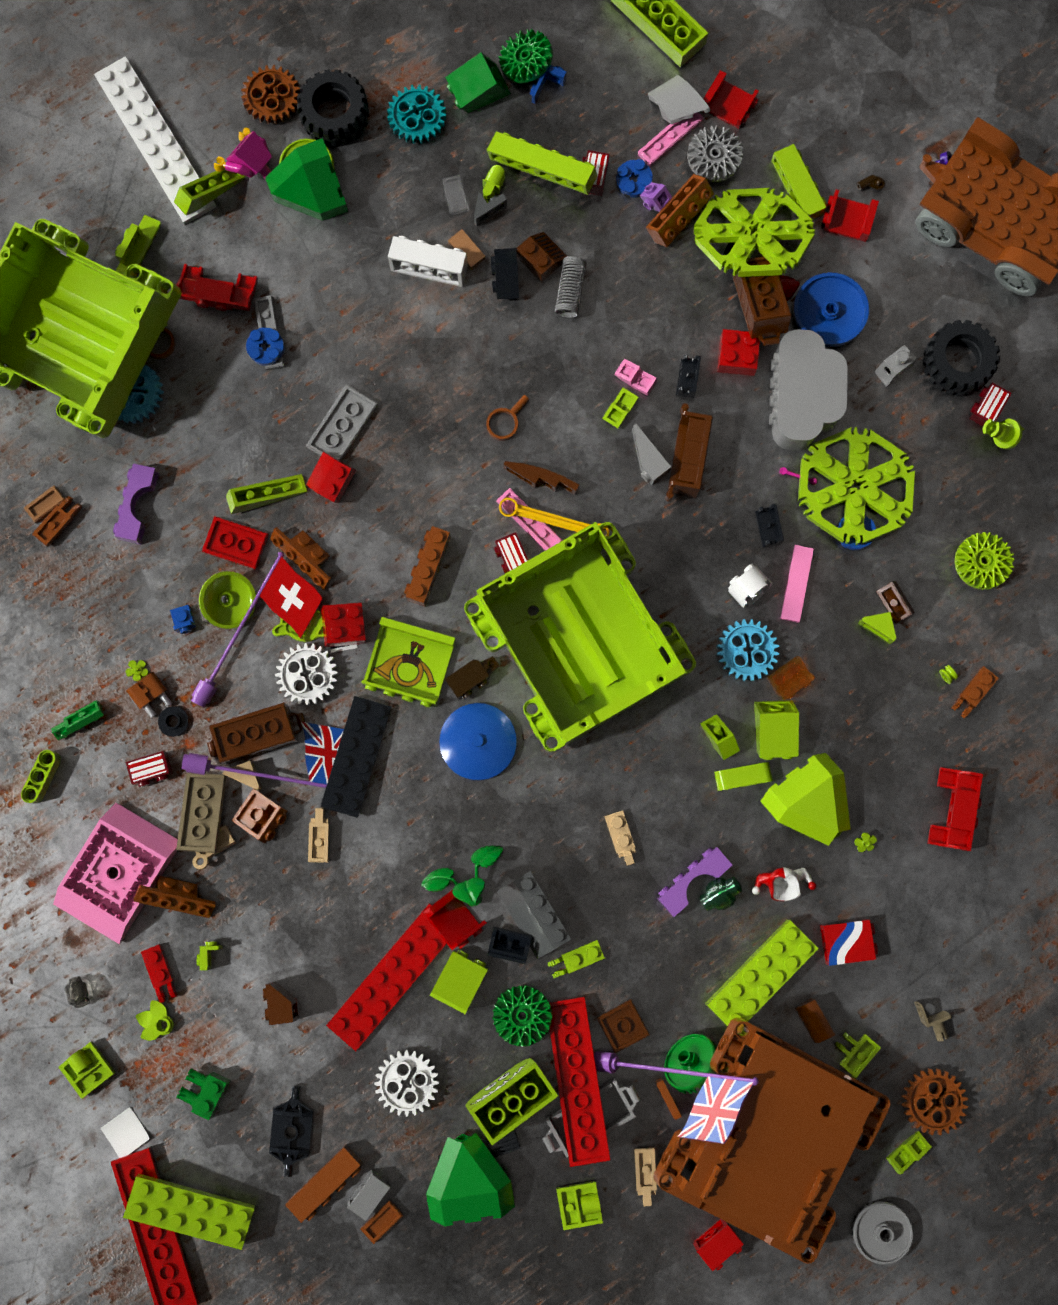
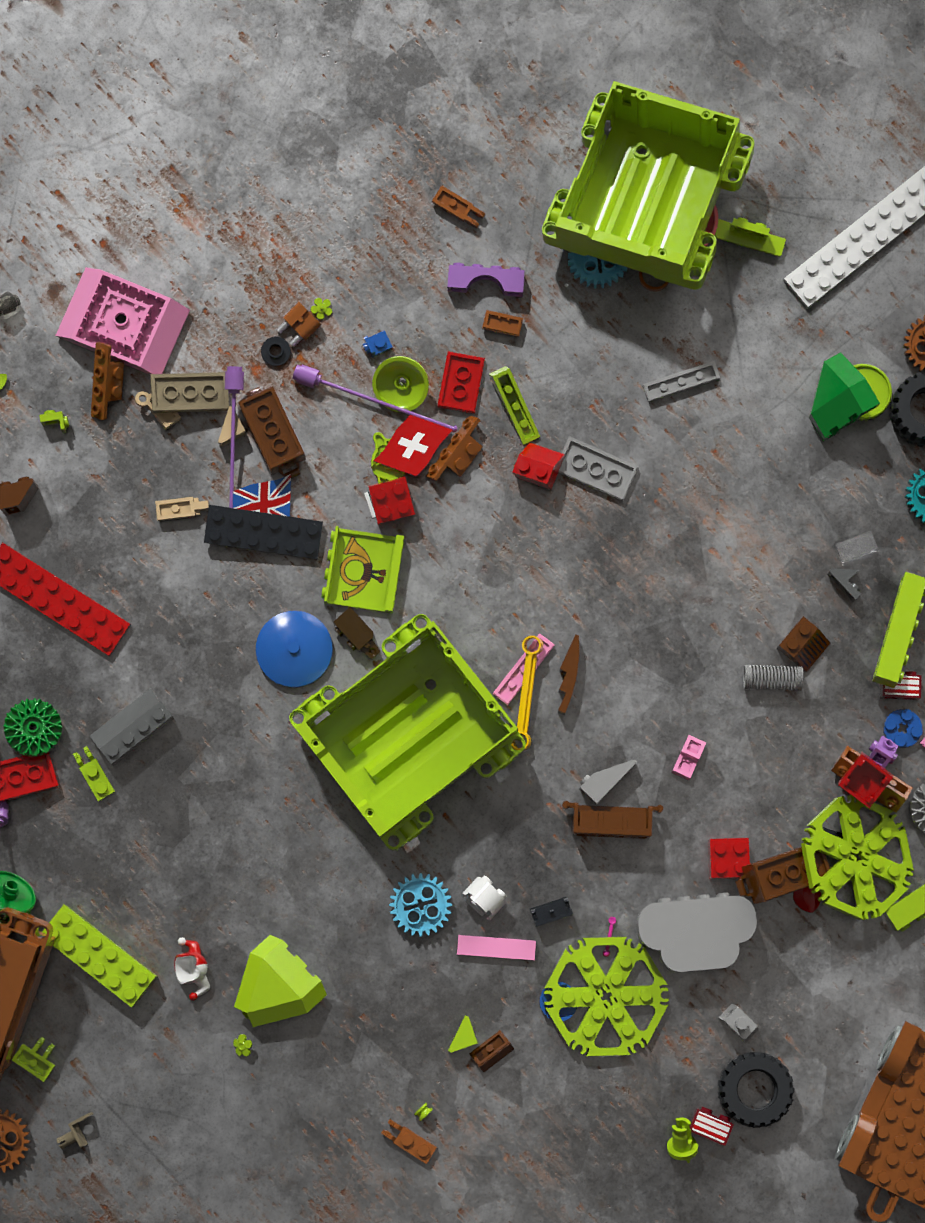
camera: 80 degrees right, 0 degrees up
lime beam [21,750,61,804] -> none
medium nougat tile [24,485,65,524] -> none
green hinge [51,700,104,740] -> none
brick [125,751,173,788] -> none
red hinge [141,944,177,1003] -> none
lime slope [174,169,245,215] -> none
red bracket [176,264,258,311] -> none
dark pink torso [214,127,272,180] -> none
dark orange plate [231,788,288,844] -> none
blue plate [246,328,285,366] -> none
white gear [275,643,339,706] -> none
white brick [388,236,468,287] -> none
dark orange brick [404,526,451,607] -> none
green plant [421,846,503,906] -> none
red panel [423,890,487,950] -> none
lime slope [430,949,488,1014] -> none
medium nougat tile [448,229,486,270] -> none
lime arm [482,165,505,203] -> none
dark orange piece [486,395,529,441] -> none
black hinge [487,927,532,964] -> none
black brick [491,248,519,299] -> none
brick [493,532,528,574] -> none
reddish brown tile [596,999,650,1053] -> none
lime slope [602,388,639,428] -> none
tan hinge [604,810,636,866] -> none
medium lavender arch [657,847,732,917] -> none
black hinge [676,355,701,398] -> none
lime slope [700,714,740,760] -> none
clear green piece [700,877,742,911] -> none
lime beam [714,762,773,791] -> none
lime slope [754,700,799,760] -> none
clear orange bracket [766,656,815,700] -> none
blue dish [793,272,869,347] -> none
reddish brown brick [794,998,835,1043] -> none
panel [820,919,878,966] -> none
red panel [822,189,879,242] -> none
red bracket [927,767,983,851] -> none
lime wheel [955,532,1015,590] -> none
none -> dark orange plate [482,310,523,337]
none -> red container [838,752,893,809]

